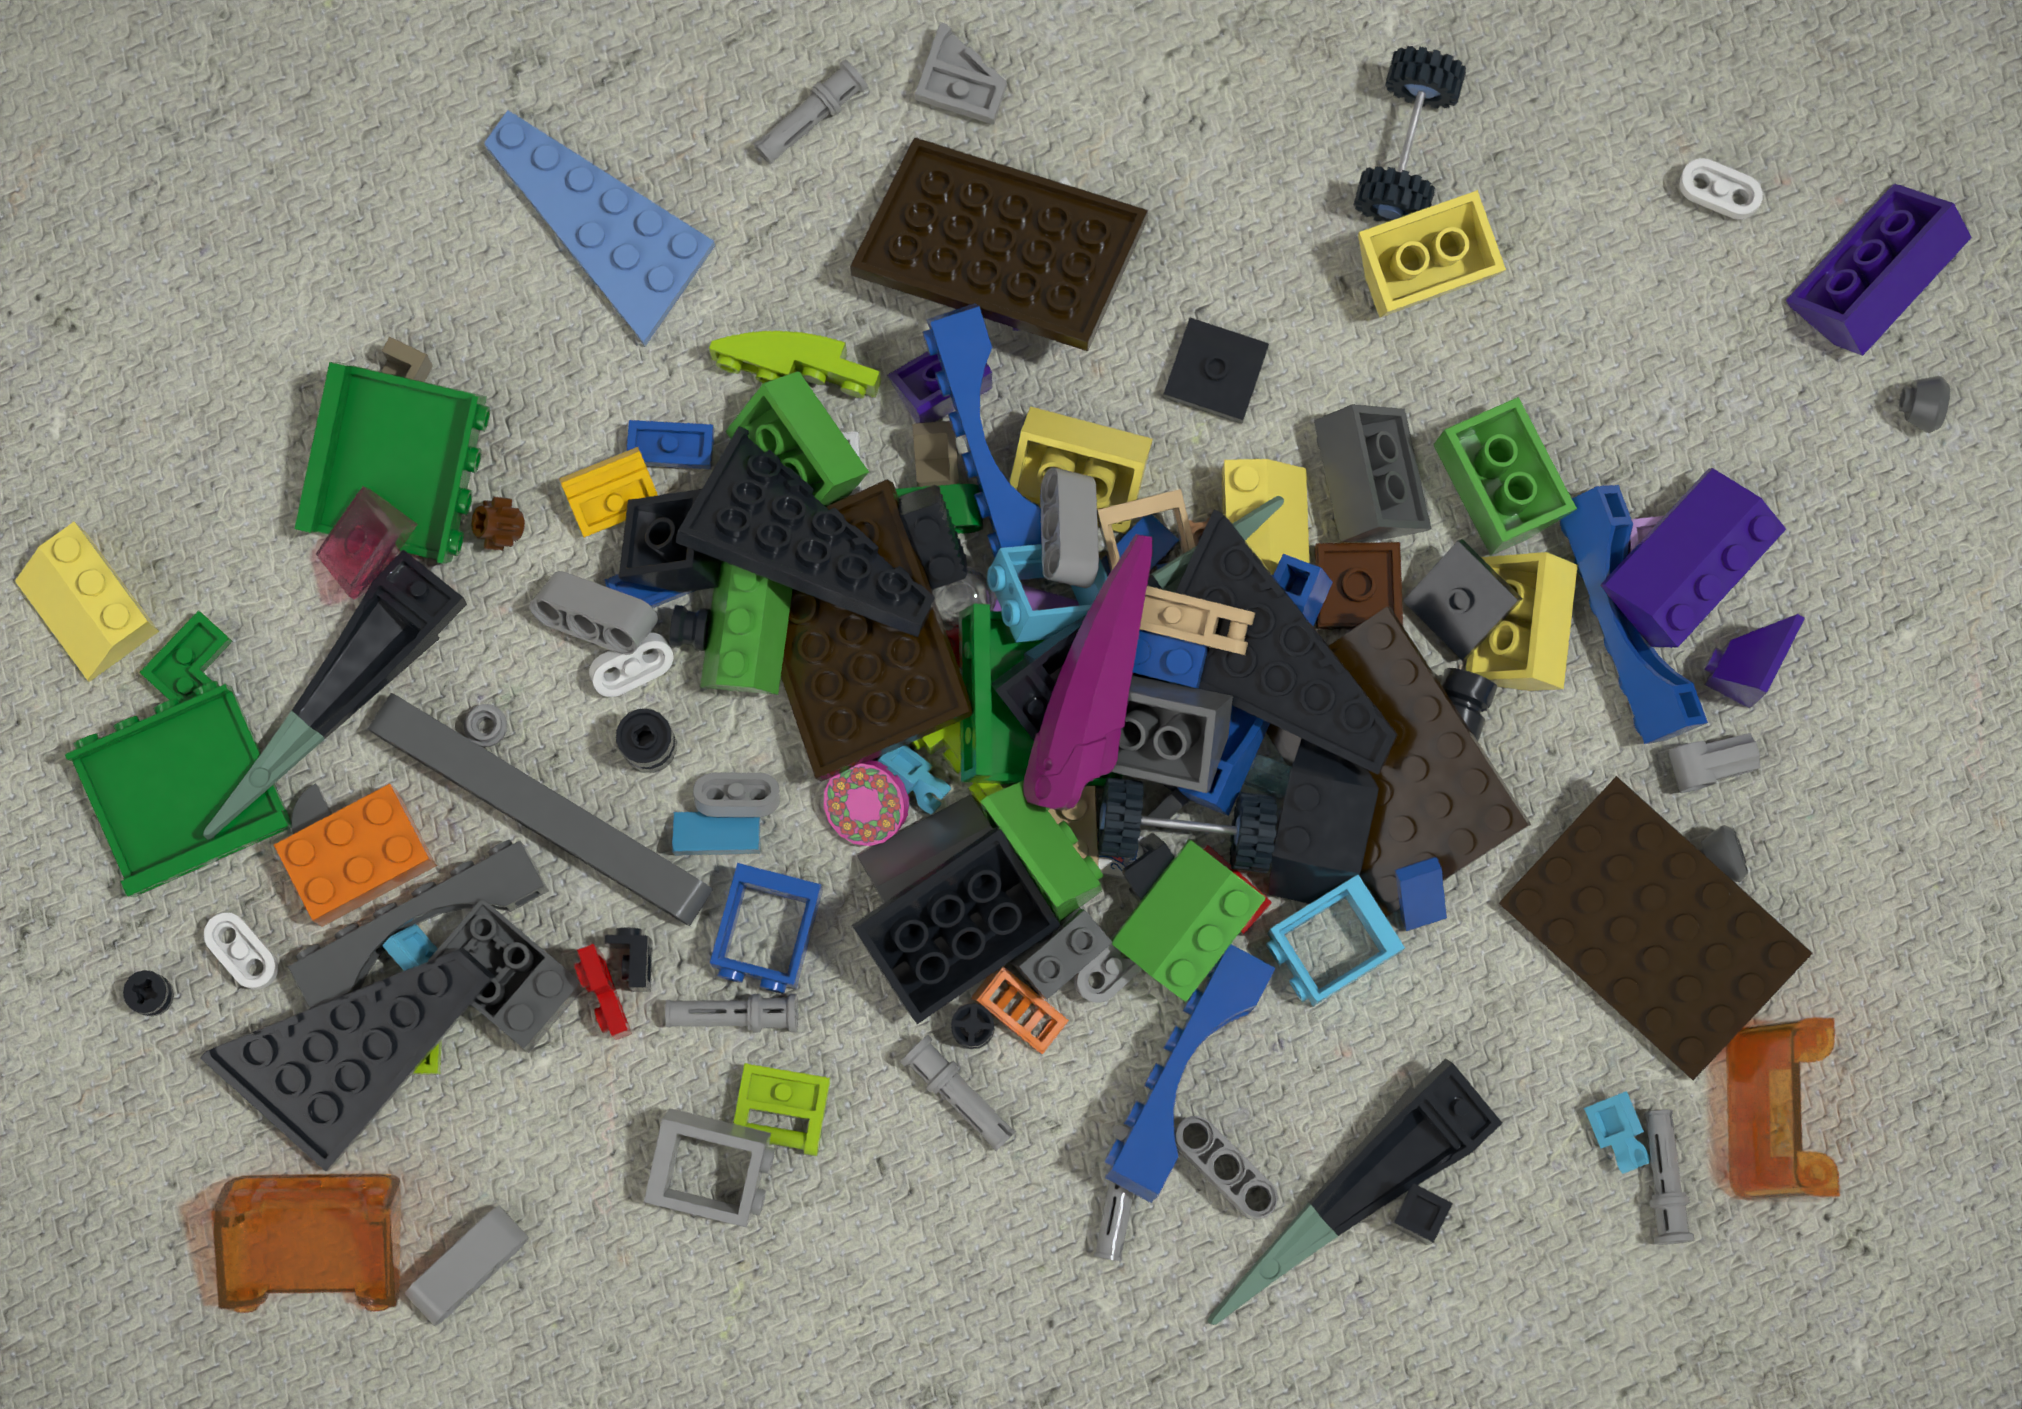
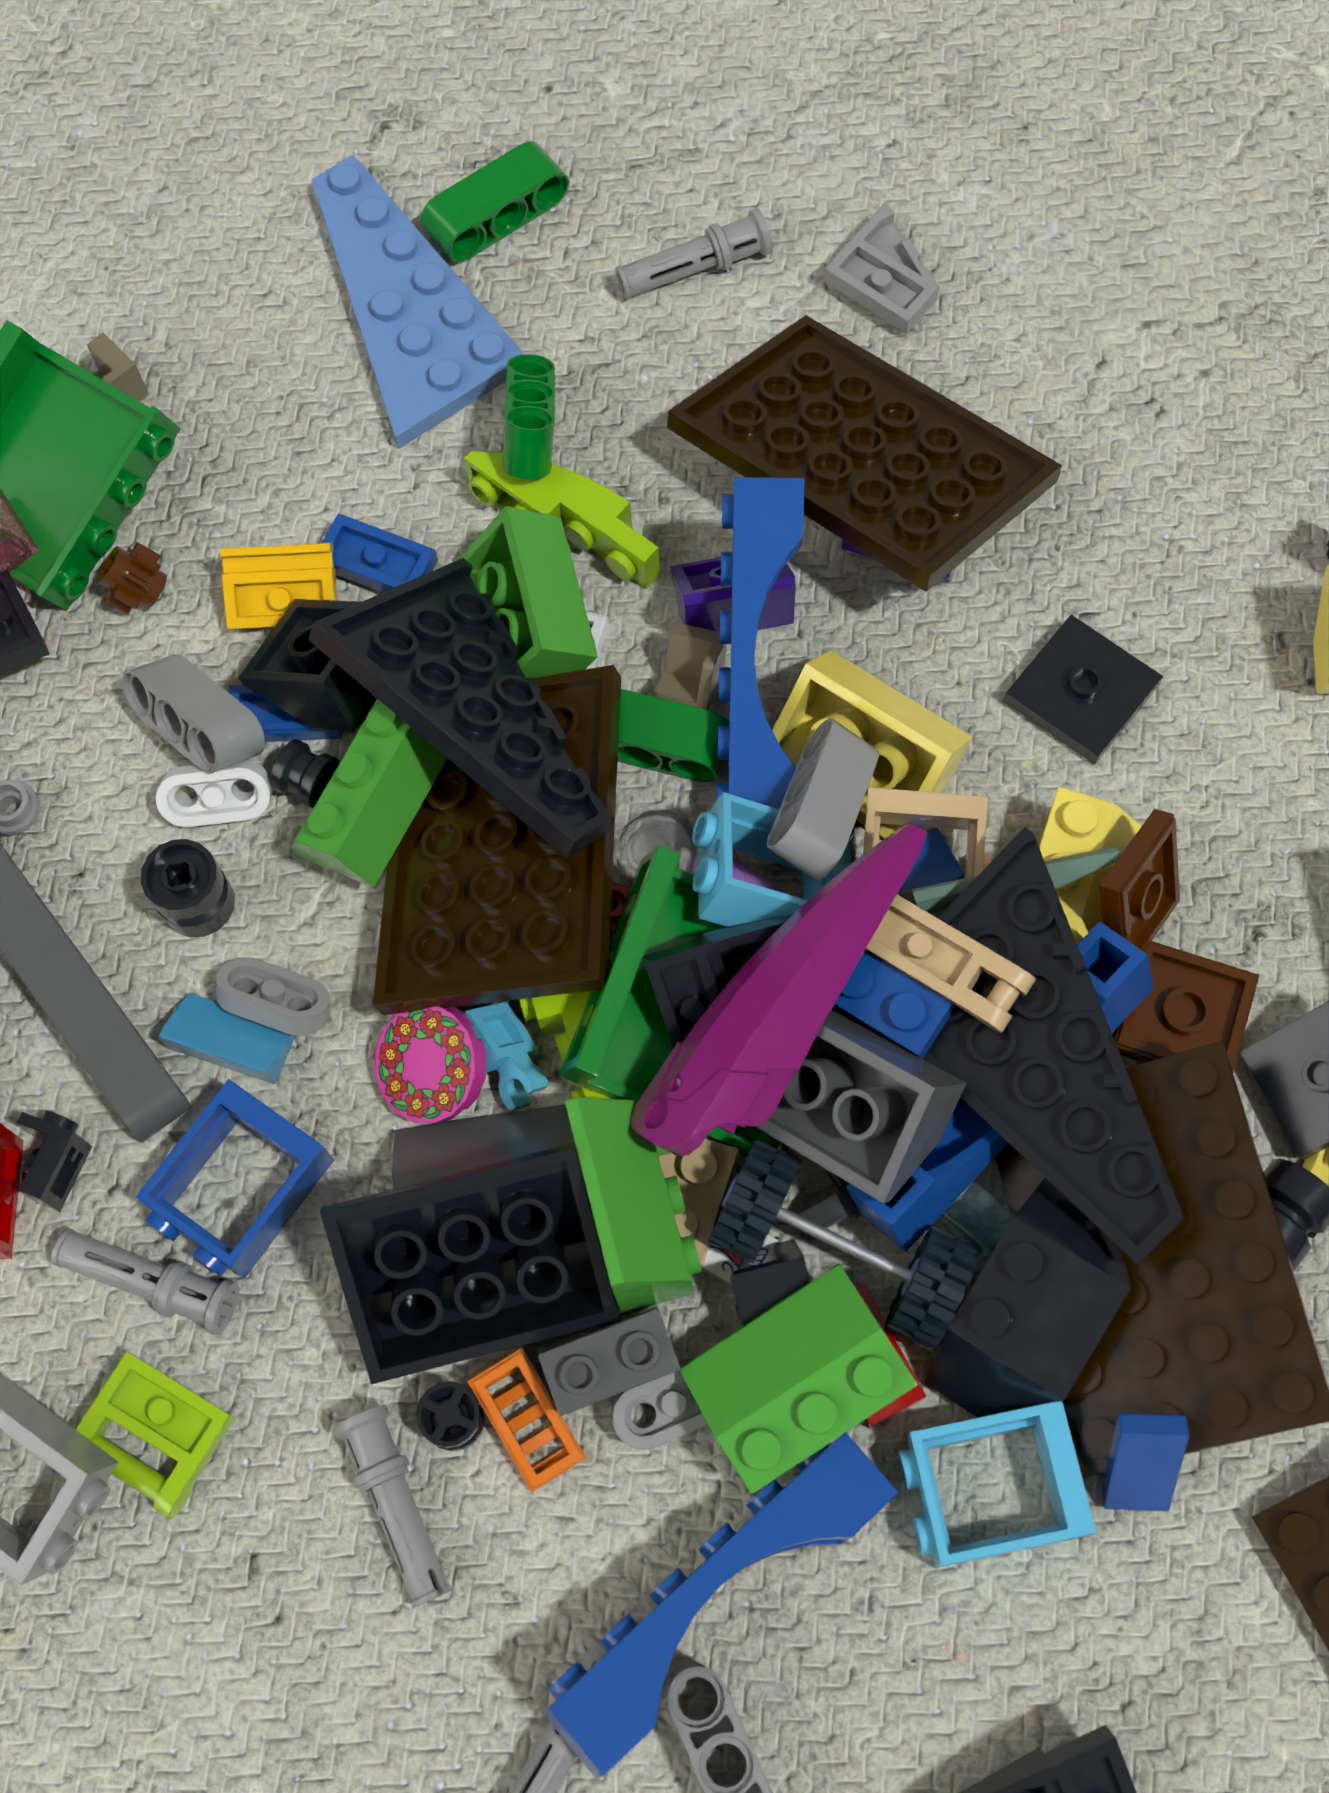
camera: 25 degrees right, 10 degrees down
black brick [899,485,968,590] -> none
dark grey slope [1314,404,1432,543] -> none
none -> green beam [420,141,570,262]
none -> green beam [502,354,555,480]
none -> reddish brown tile [1099,809,1180,952]

